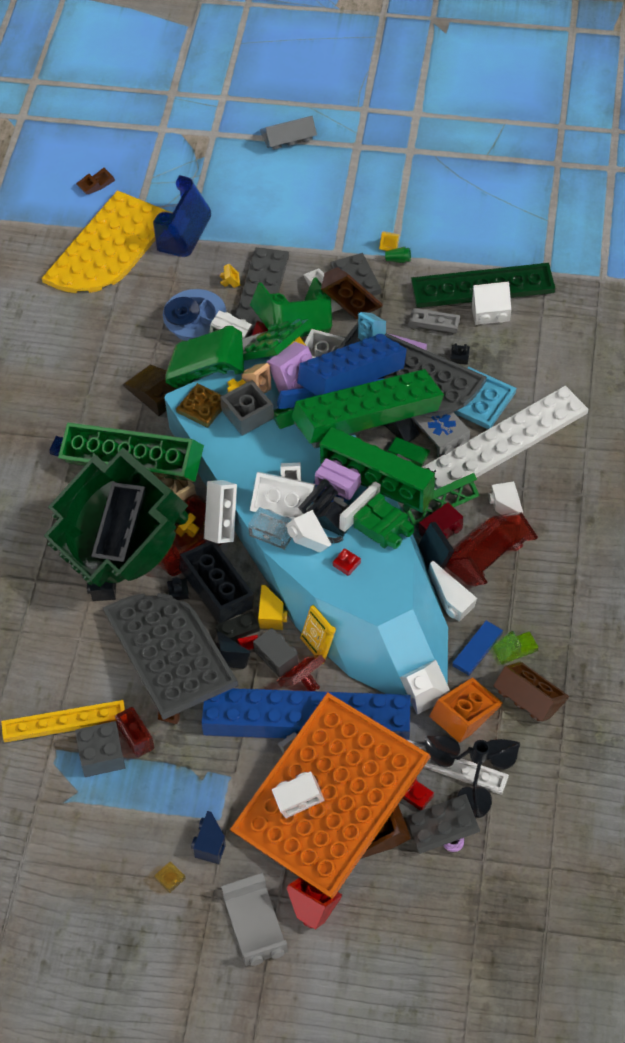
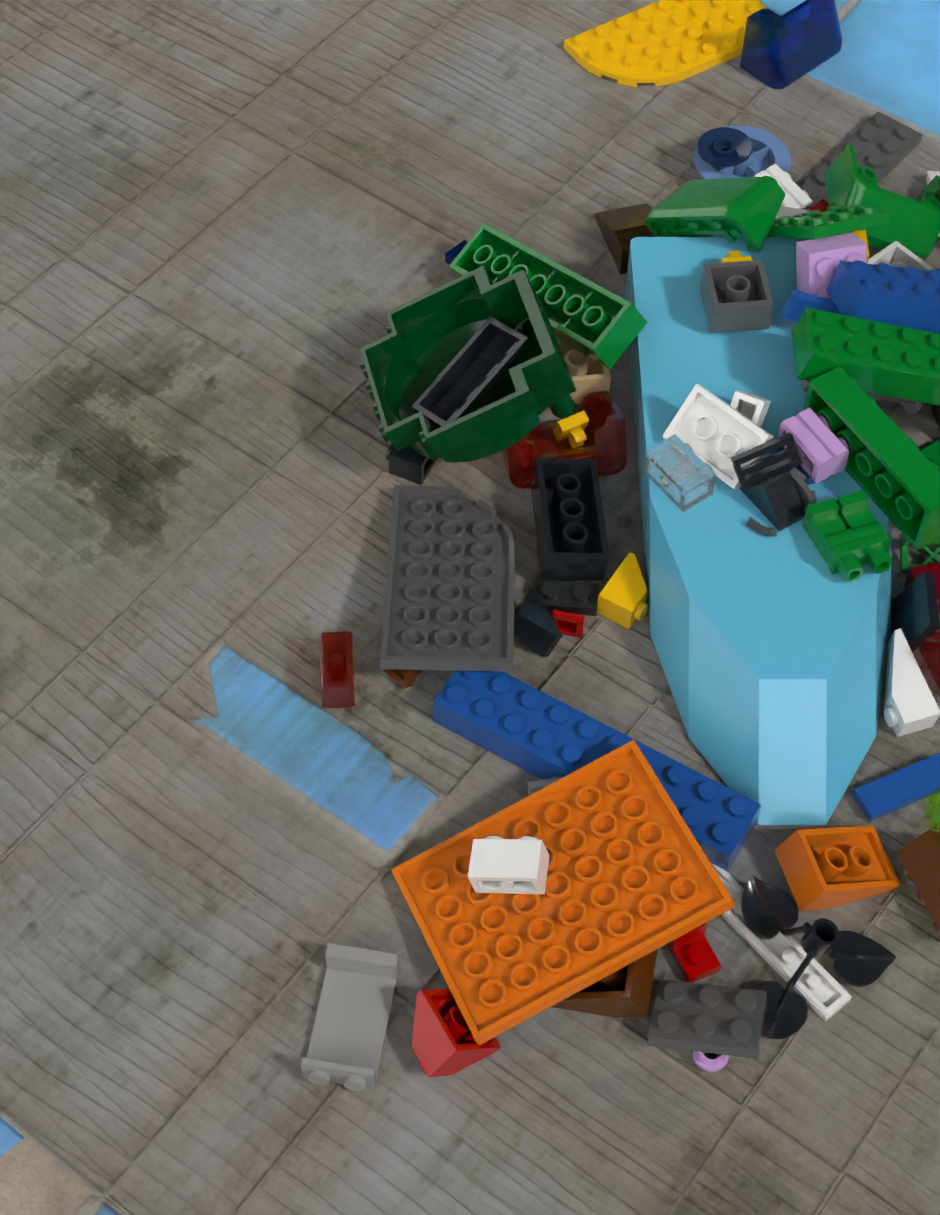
camera: 25 degrees right, 0 degrees up
yellow plate [1,700,127,743] -> none
dark grey brick [75,721,126,777] -> none
clear yellow plate [154,861,186,893] -> none
black tile [167,577,190,600] -> none
pearl gold tile [176,383,223,428] -> none
dark blue slope [191,811,226,864] -> none
white brick [204,480,237,543] -> none
yellow tile [220,264,240,288] -> none
light nougat slope [242,363,271,394] -> none
dark grey brick [253,628,298,678] -> none
green slope [274,408,294,429] -> none
clear red tile [277,655,326,691] -> none
white slope [286,510,331,552] -> none
yellow piece [300,605,336,664] -> none
red tile [333,549,361,576] -> none
white tile [339,481,381,532] -> none
white slope [400,660,450,714] -> none

